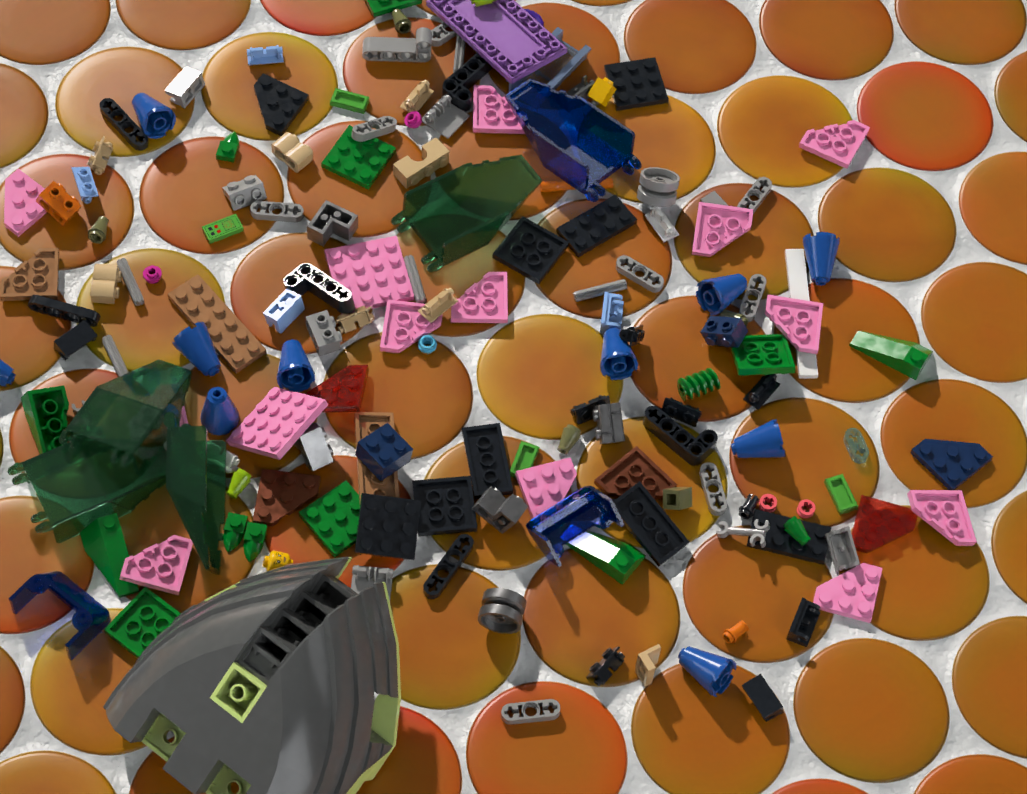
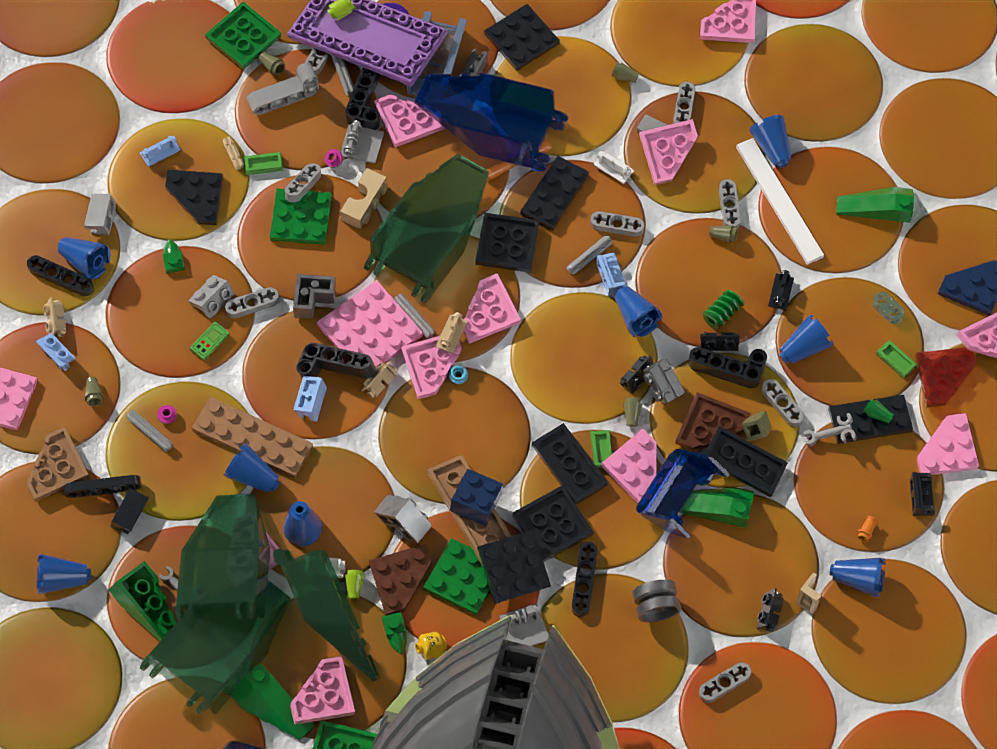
camera: 20 degrees left, 5 degrees up
orange brick [36,181,81,226] -> none
tan brick [90,264,122,304] -> none
light grey axle [102,335,131,384] -> none
green plate [223,512,248,552] -> none
bright pink plate [226,387,328,460] -> none
tan brick [271,132,313,173] -> none
blue cone [277,339,315,392] -> none
clear red plate [305,365,369,412] -> none
light grey brick [306,310,343,357] -> none
tan hinge [400,80,434,113] -> none
flat silver brick [472,487,528,534] -> none
yellow brick [587,77,616,107] -> none
black hinge [619,325,645,347] -> none
light grey wheel [637,167,680,207] -> none
blue cone [696,274,747,315] -> none
dark blue brick [701,316,748,348] -> none
green plate [730,334,795,376] -> none
black pin [739,494,759,519] -> none
black hinge [742,673,784,722] -> none
coral bush [759,494,777,513] -> none
bright pink plate [765,295,823,354] -> none
coral bush [797,499,816,519] -> none
light grey hinge [825,526,860,572] -> none
none -> tan axle [223,137,244,170]
none -> olive cone [611,62,639,83]

